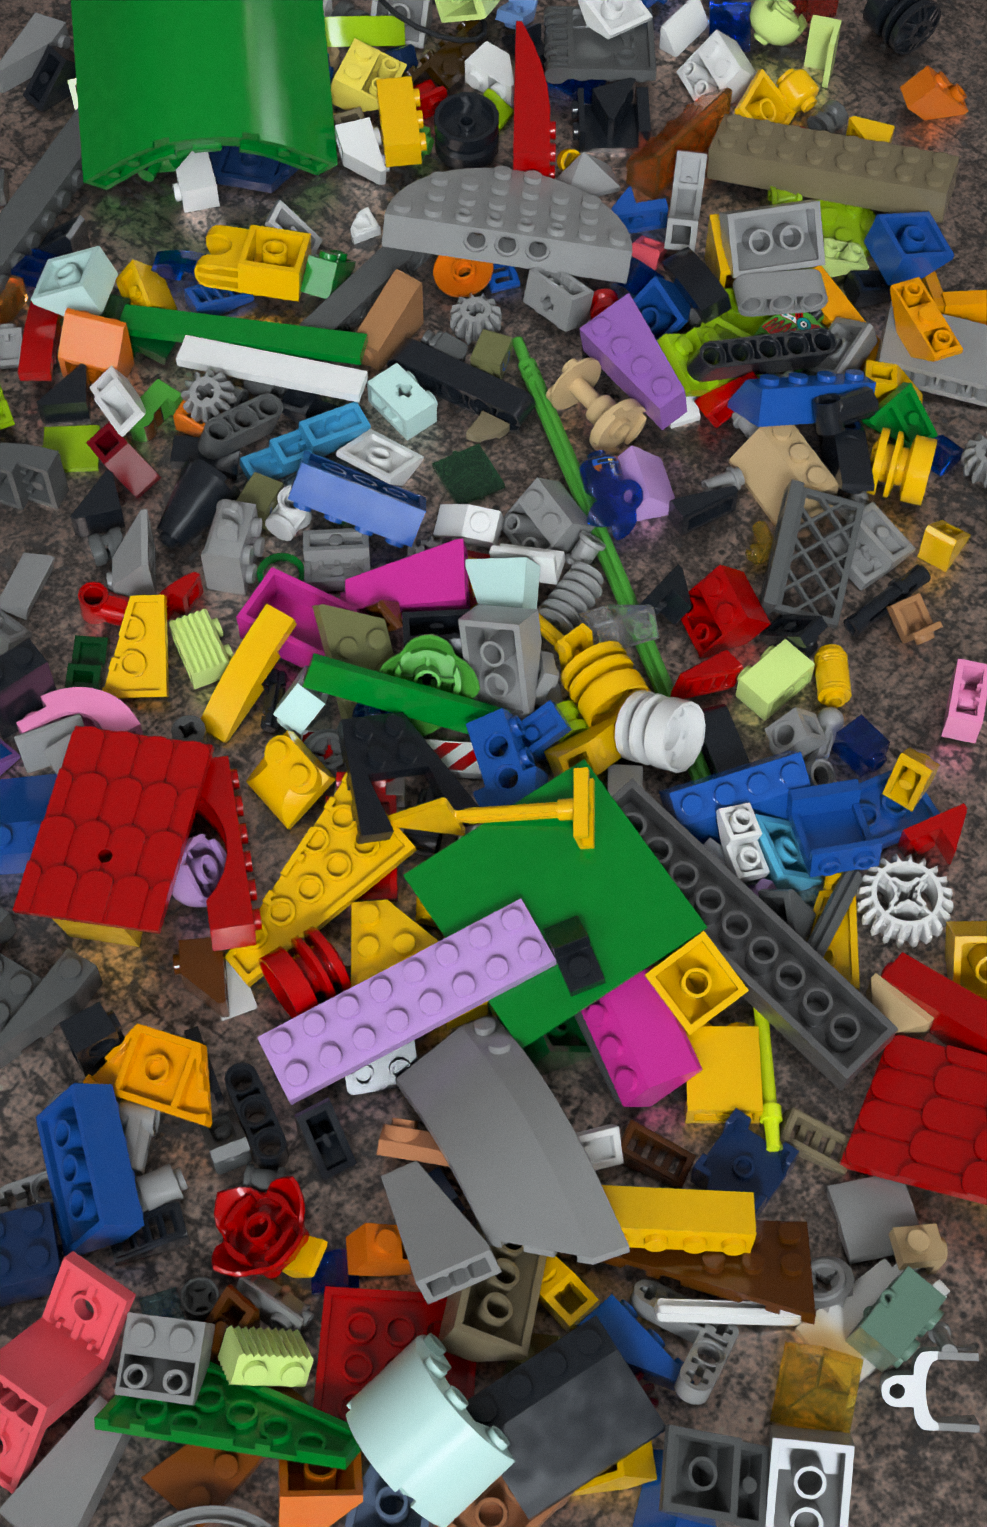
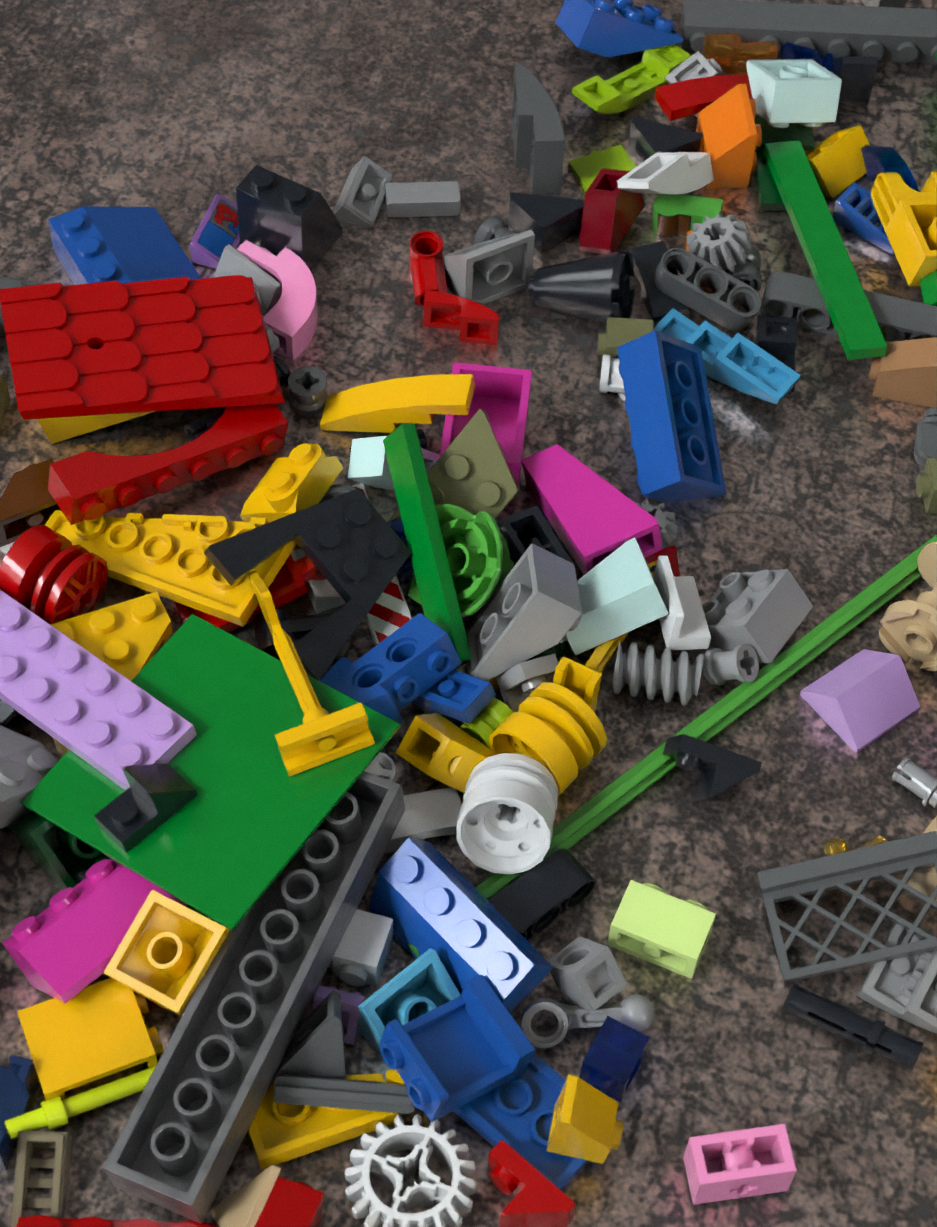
camera: 65 degrees right, 5 degrees down
dark green slope [65,635,111,690] -> none
yellow wing [102,595,169,699] -> none
yellowish green brick [169,608,234,689] -> none
lavender cylinder [172,834,227,908] -> none
white tile [176,335,368,402] -> none
light grey hinge [201,499,265,596] -> none
green piece [257,553,304,584] -> none
light grey slope [303,528,371,592] -> none
white slope [336,429,424,486] -> none
reddish brown slope [365,599,403,632] -> none
light aqua brick [367,363,438,441] -> none
black beam [387,338,536,431] -> none
clear green piece [432,444,505,504] -> none
white slope [433,504,504,549] -> none
dark tan tile [466,411,510,443] -> none
clear slope [578,604,660,649] -> none
clear blue head [579,450,625,501] -> none
clear blue plate [586,476,643,540] -> none
black slope [668,486,738,535] -> none
red slope [670,650,743,699] -> none
red slope [681,564,771,658] -> none
white slope [716,802,770,883] -> none
black slope [759,615,828,658] -> none
yellow head [814,644,852,708] -> none
medium nougat bracket [886,592,943,645] -> none

